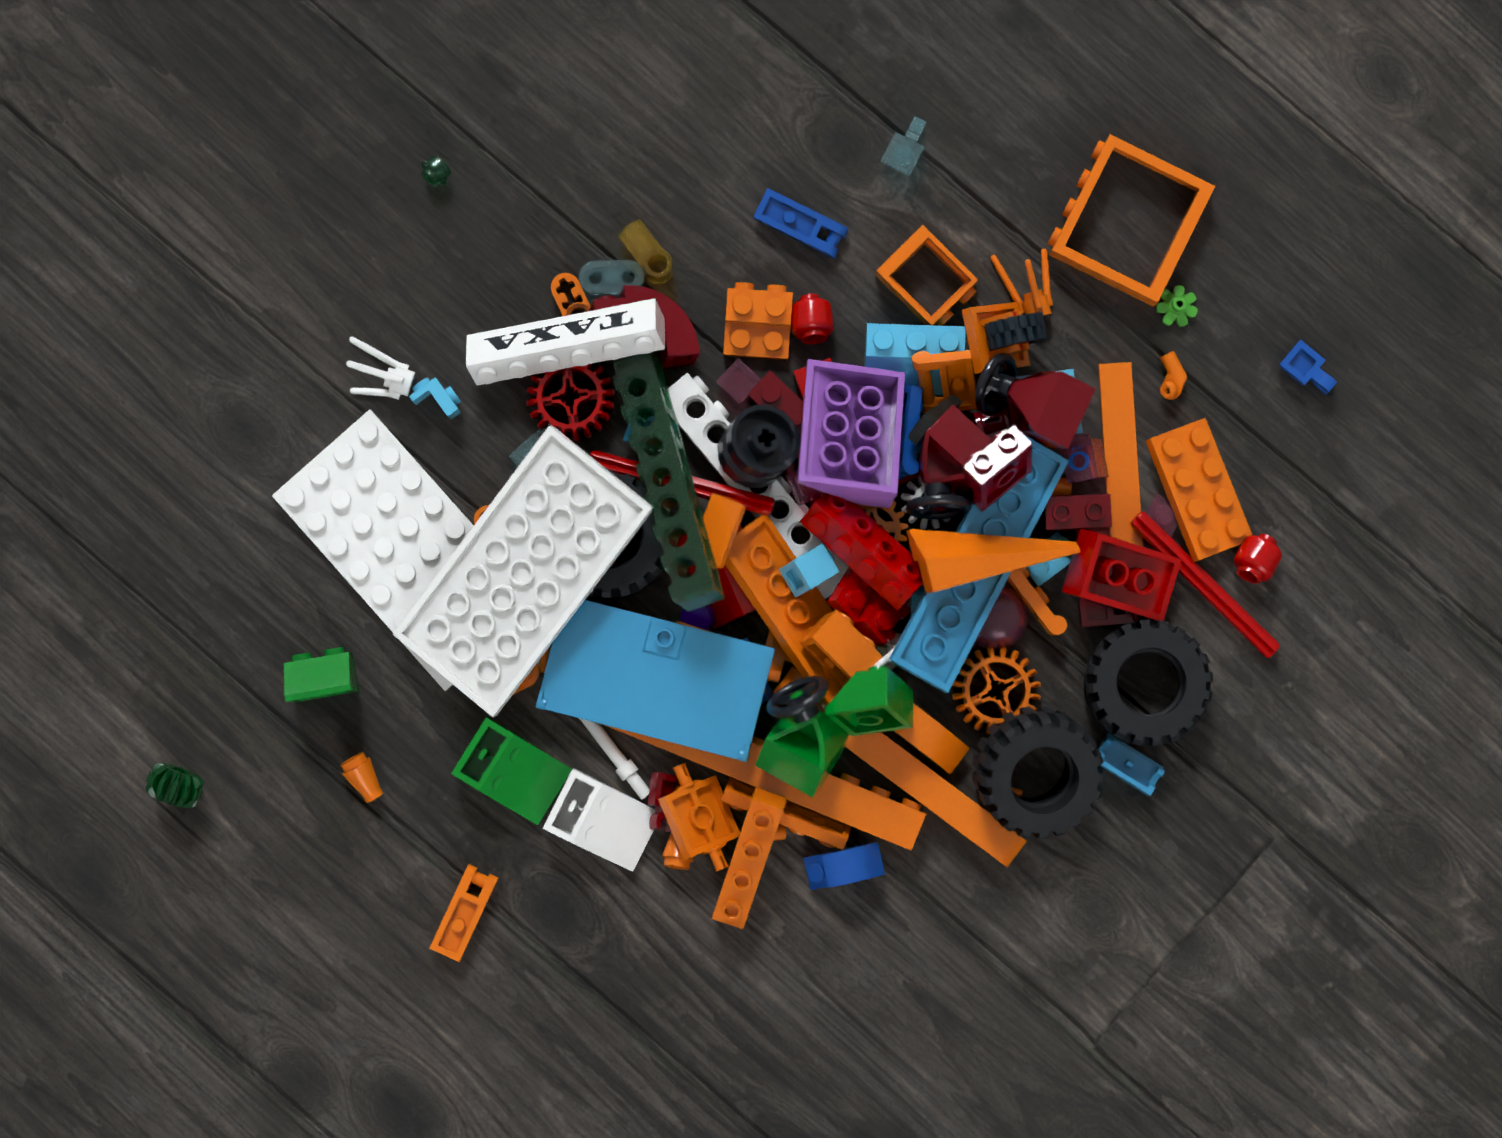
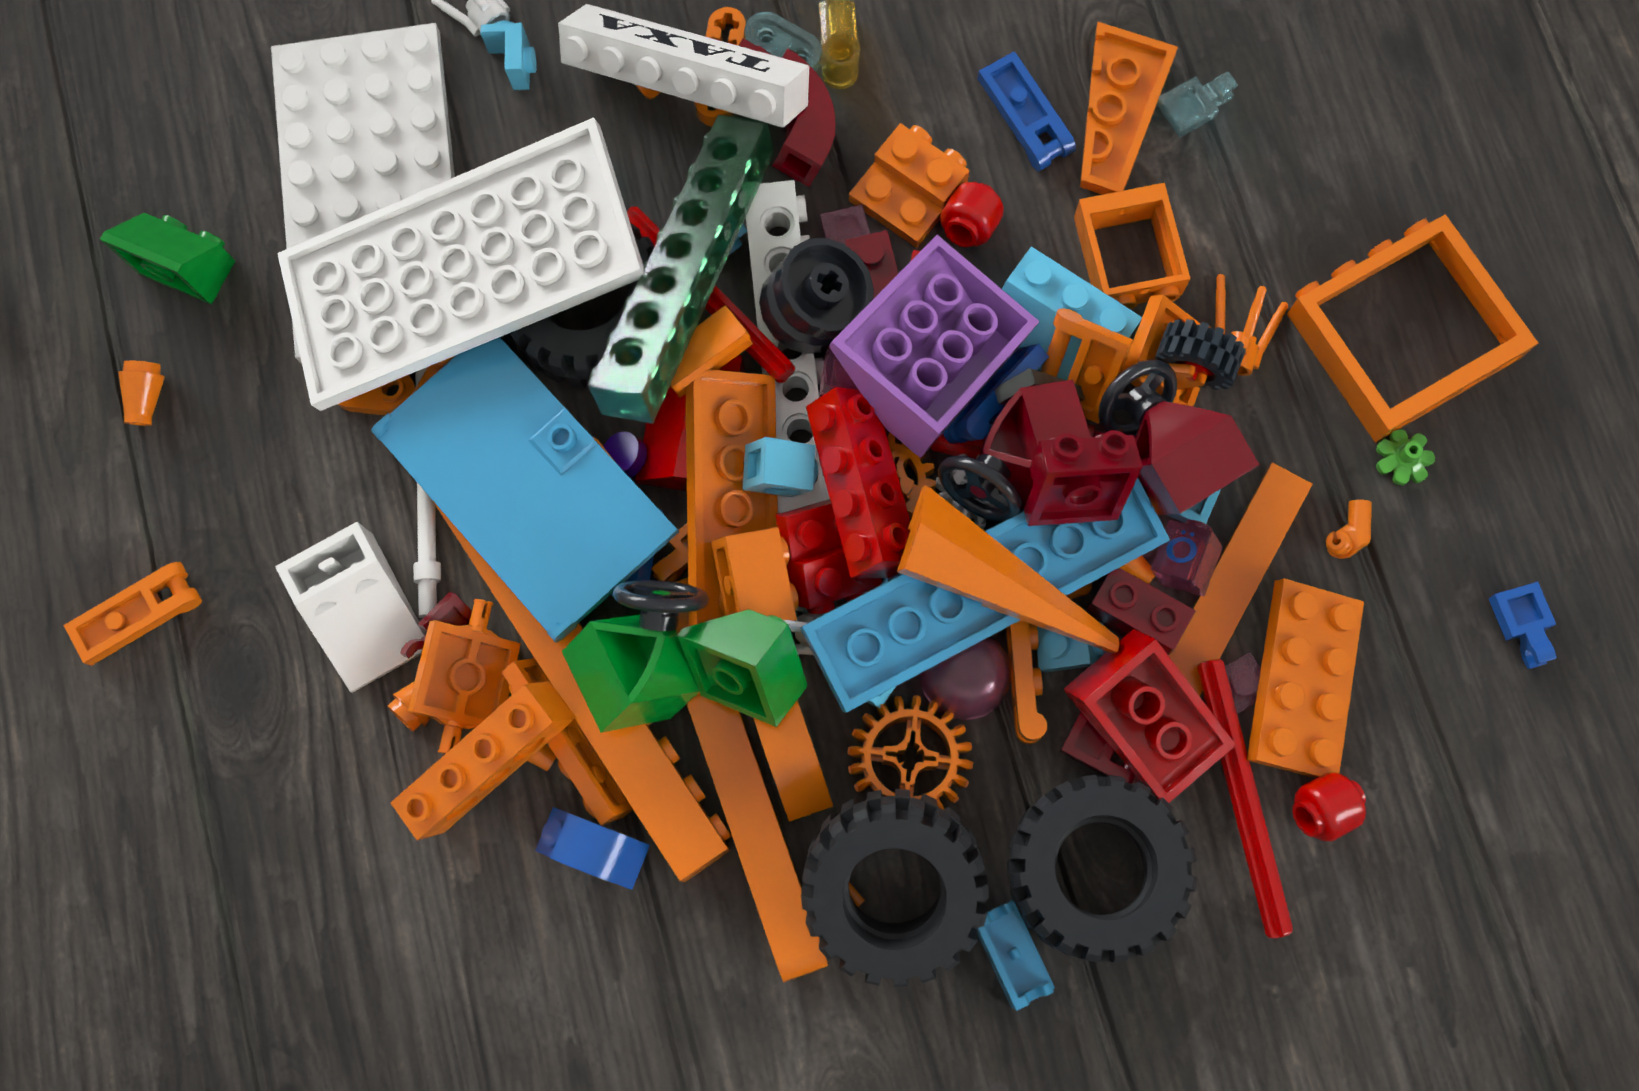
camera: 40 degrees right, 10 degrees down
green slope [451,717,572,825] -> none
red gear [526,363,615,442] -> none
none -> orange wing [1080,22,1178,195]

